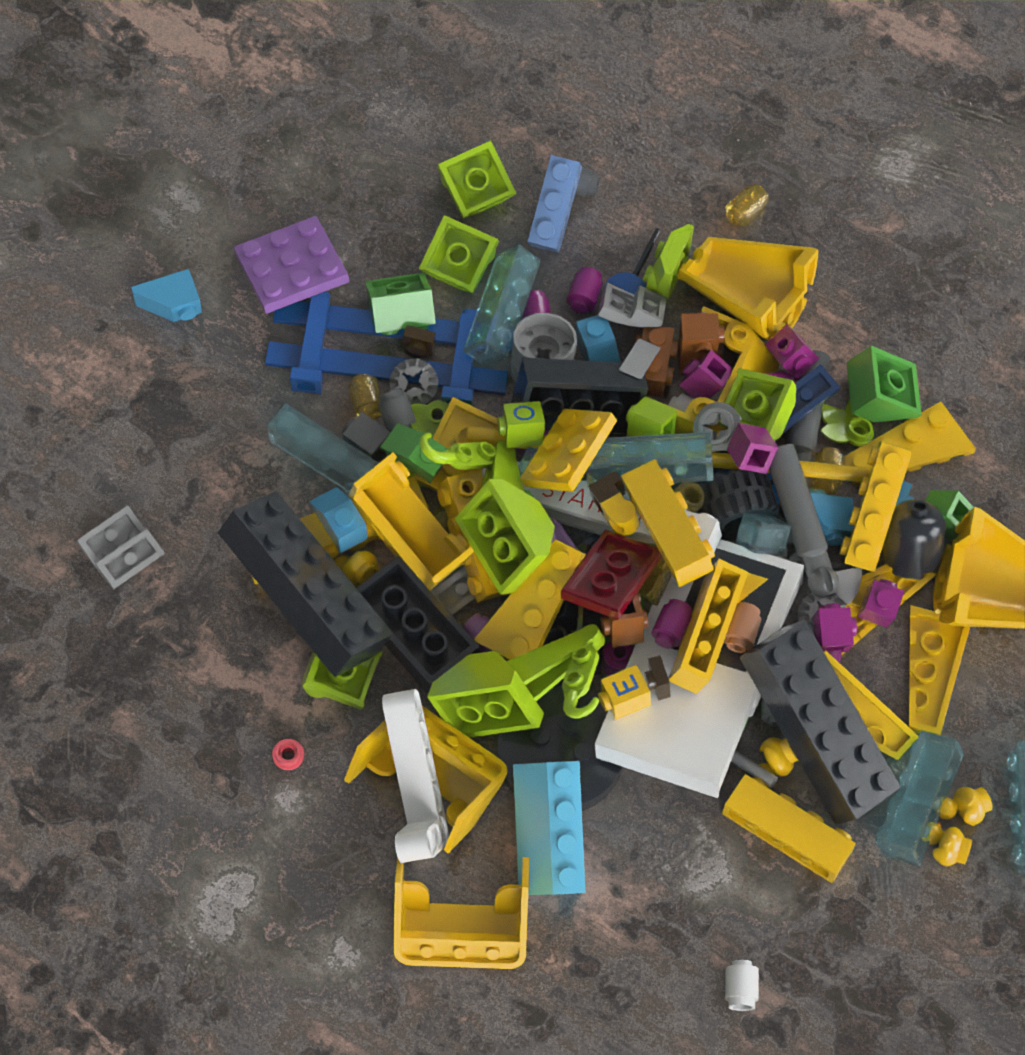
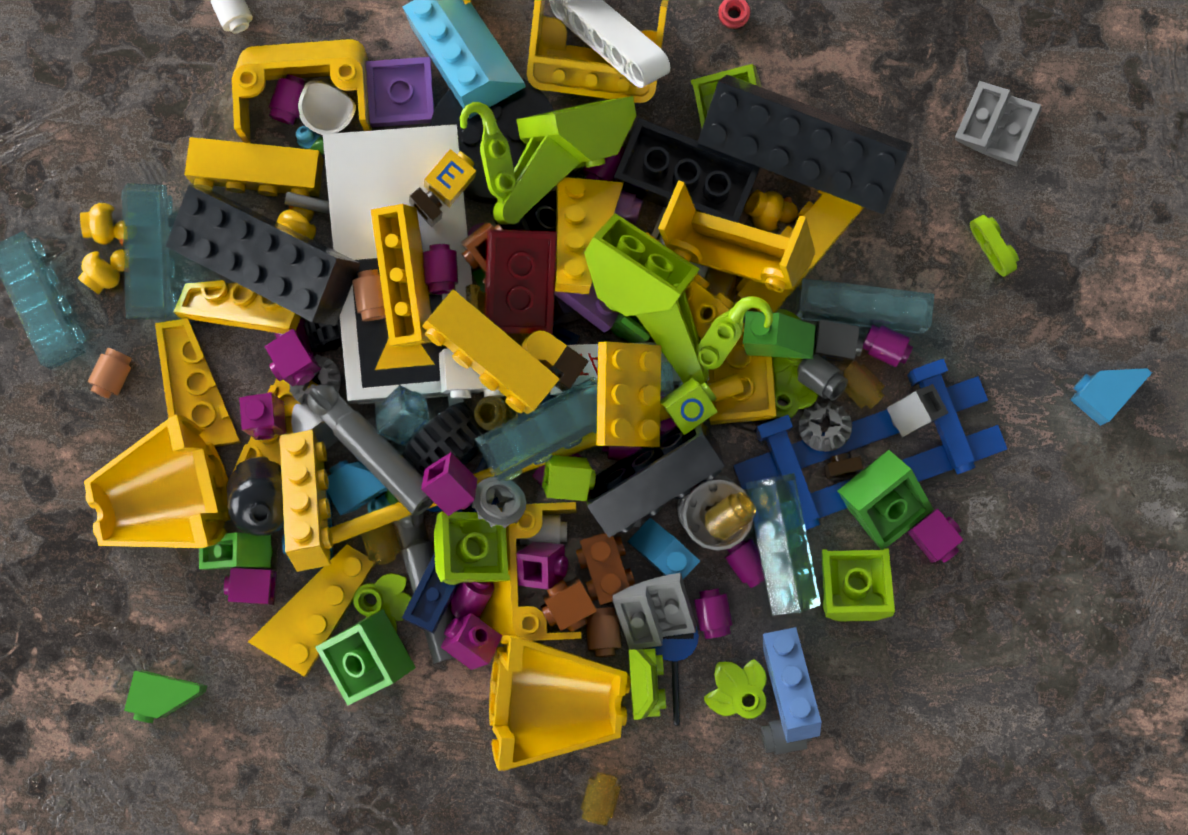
camera: 155 degrees right, 15 degrees up
medium lavender plate [233,216,350,314] -> none
dark azure slope [309,487,367,553] -> none
lime slope [437,141,517,219] -> none
light grey sticker [619,339,661,379] -> none
none -> nougat brick [87,348,132,399]
none -> magenta brick [224,568,277,605]
none -> yellow windscreen [232,39,372,143]
none -> magenta brick [269,74,305,125]
none -> medium azure arm [296,125,339,155]
none -> white helmet [298,81,356,135]
none -> medium lavender plate [366,57,434,127]
none -> nougat brick [586,607,622,657]
none -> lime plate [704,659,767,719]
none -> clear yellow brick [705,492,756,540]
none -> magenta brick [862,324,913,367]
none -> brick [887,384,948,437]
none -> magenta brick [907,509,963,563]
none -> lime plate [970,215,1019,277]

